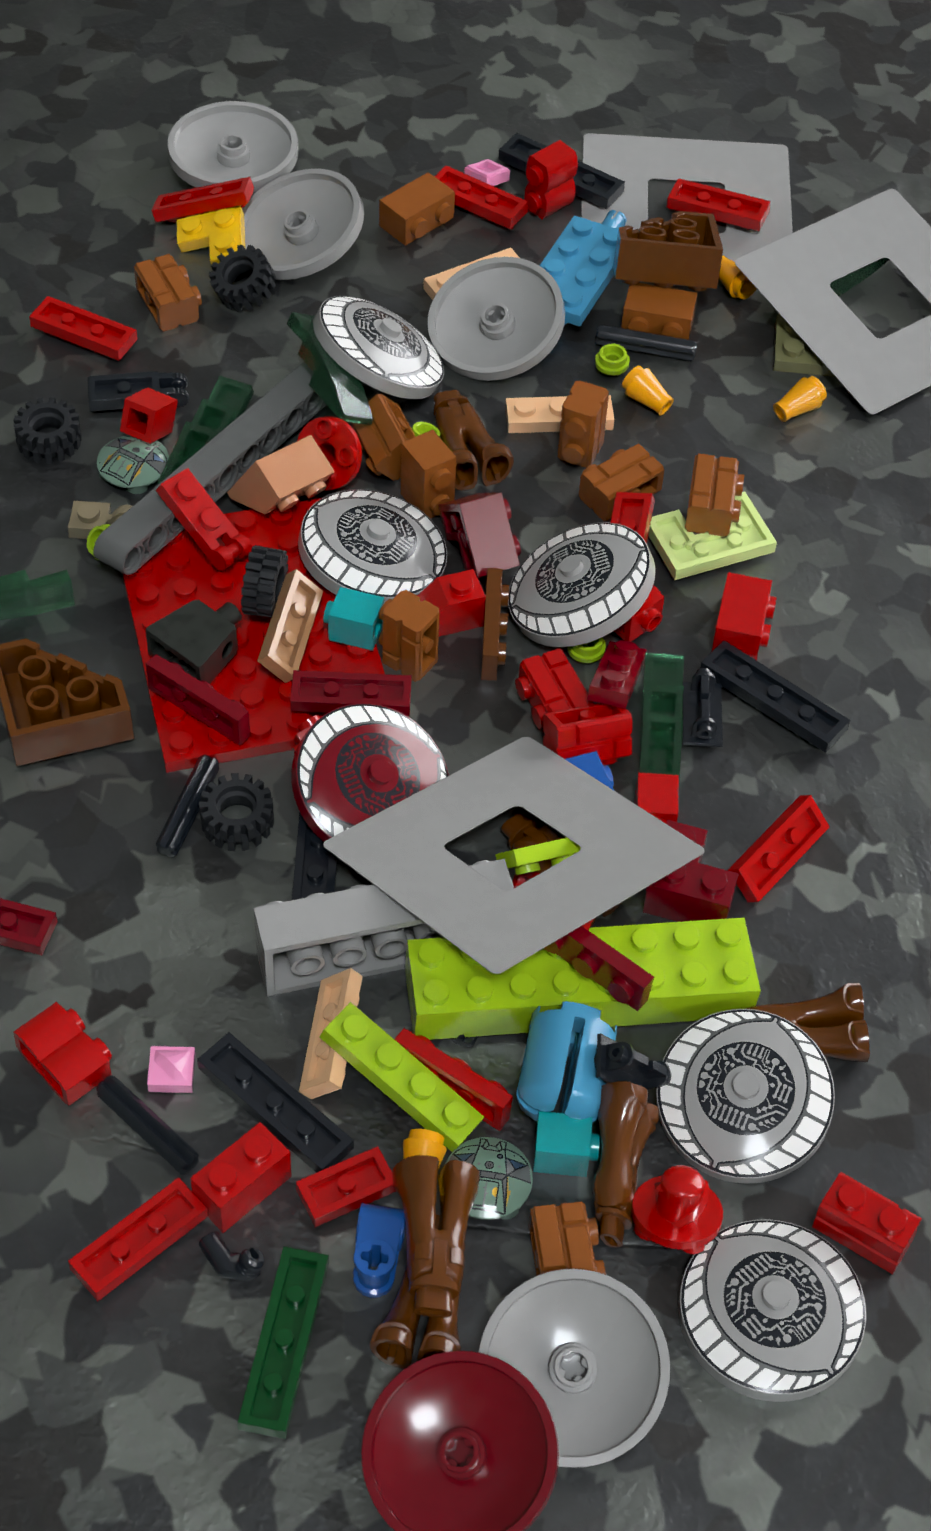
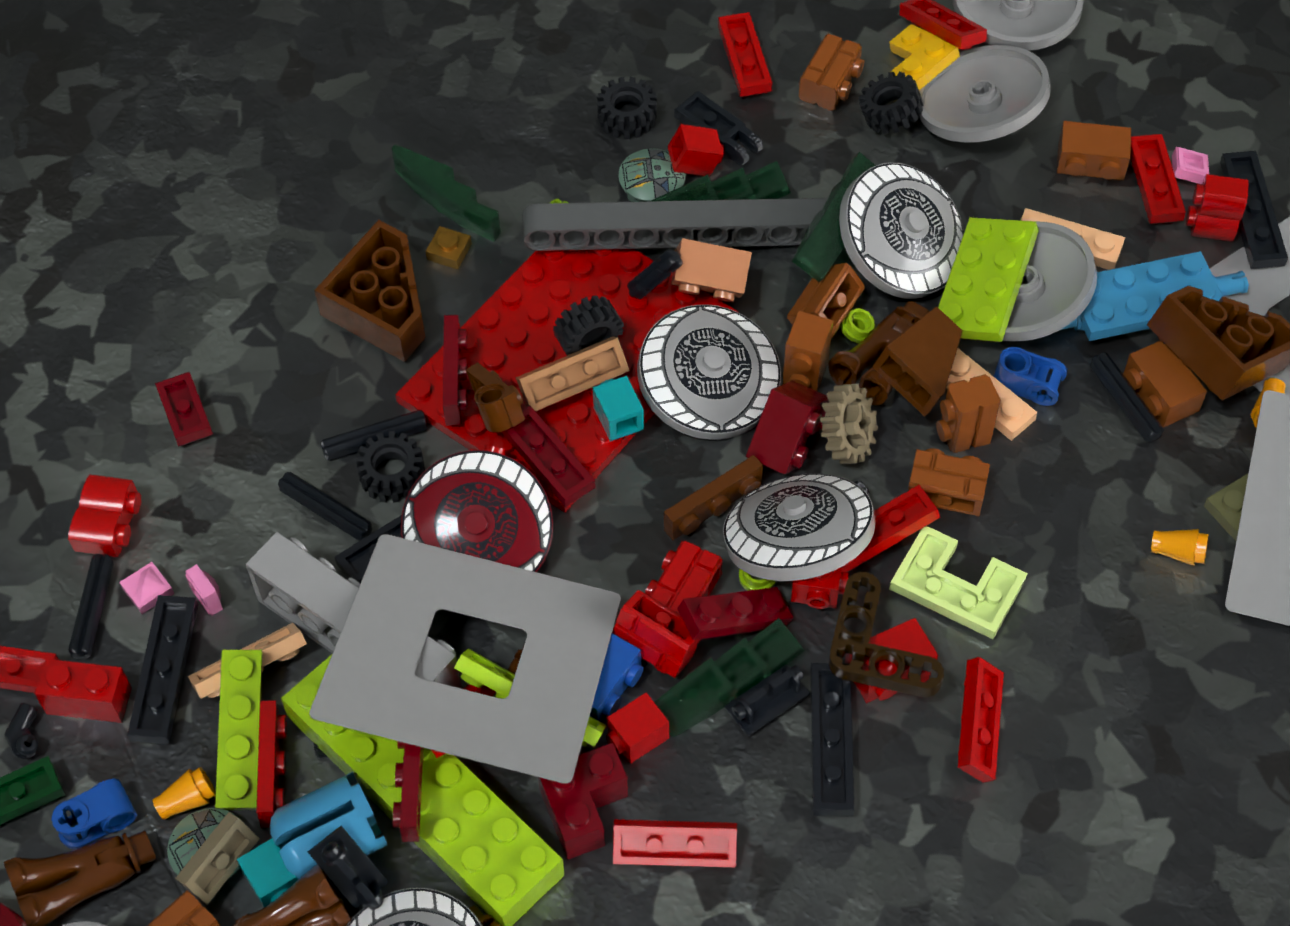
camera: 55 degrees right, 5 degrees up
dark tan plate [68,501,133,539] -> none
pearl dark grey torso [145,600,242,684] -> none
red plate [155,468,252,571] -> none
red plate [296,1146,396,1227] -> none
red plate [297,416,362,490] -> none
dark orange brick [379,590,439,682] -> none
reddish brown piece [393,1155,480,1318] -> none
red slope [417,569,486,637] -> none
lime plate [595,344,630,376] -> none
light orange cone [622,365,674,415] -> none
dark orange brick [685,453,745,537] -> none
none -> dark tan plate [175,812,260,905]
none -> bright pink tile [185,564,223,616]
none -> black axle [278,472,373,541]
none -> pearl gold plate [425,226,472,269]
none -> reddish brown plate [466,362,525,432]
none -> black axle [627,249,683,299]
none -> dark tan gear [820,384,878,464]
none -> dark brown beam [829,572,944,697]
none -> reddish brown slope [873,306,963,417]
none -> lime plate [938,218,1039,342]
none -> red plate [958,657,1004,783]
none -> blue piece [994,347,1067,406]

